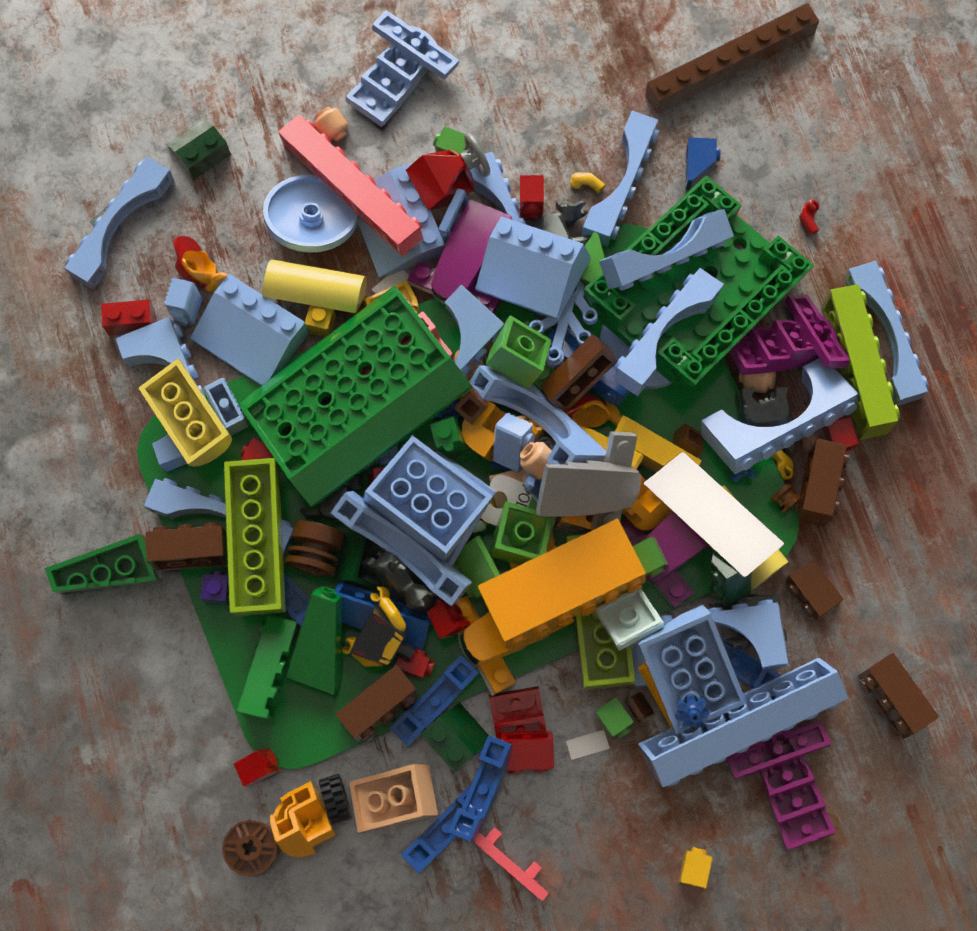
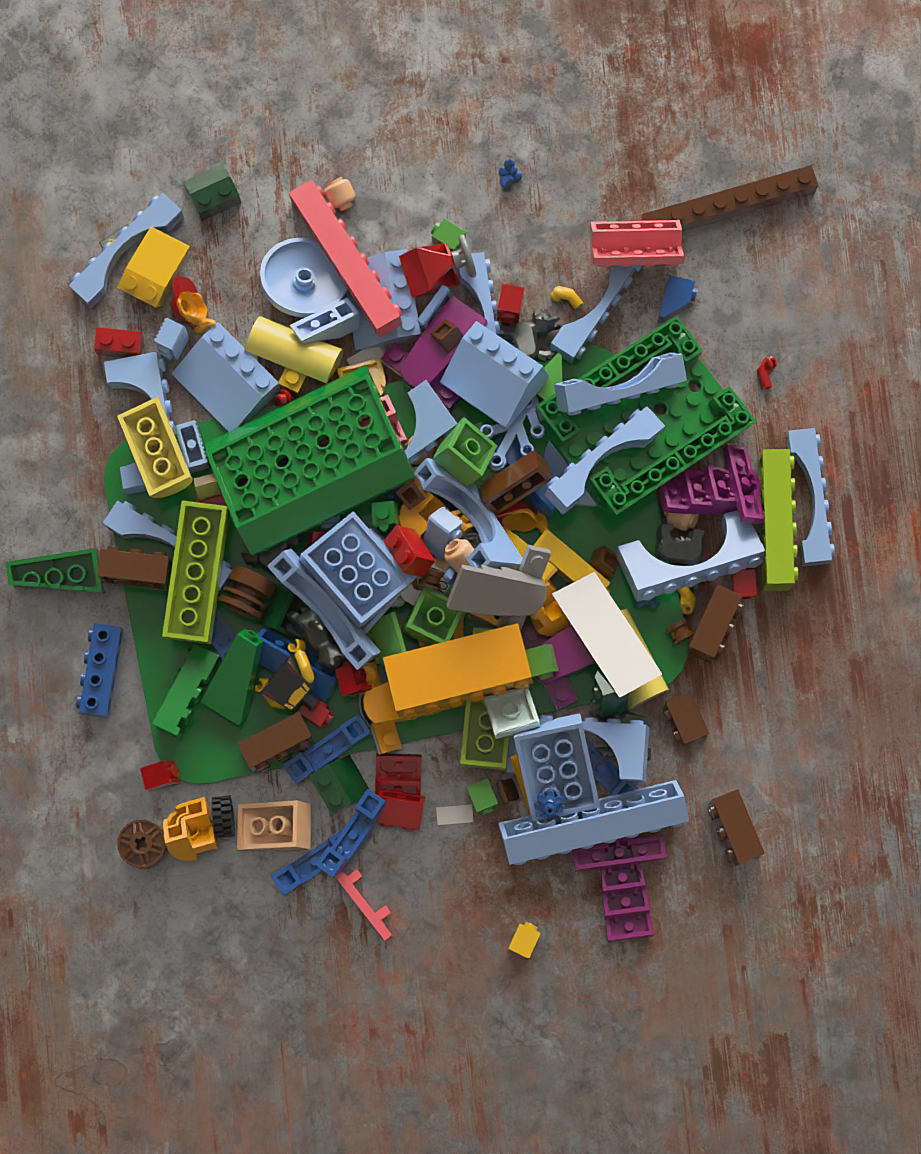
camera: 10 degrees right, 5 degrees up
dark purple brick [200,571,230,606] -> none
light blue slope [346,10,459,127] -> none
none -> blue brick [76,623,124,719]
none -> yellow slope [117,227,190,308]
none -> dark tan slope [194,473,221,501]
none -> red arm [274,388,292,406]
none -> light blue slope [290,297,359,343]
none -> red brick [383,525,435,577]
none -> reddish brown wheel [418,567,445,590]
none -> reddish brown slope [430,319,463,352]
none -> blue plant [499,159,522,188]
none -> coral brick [590,220,684,268]

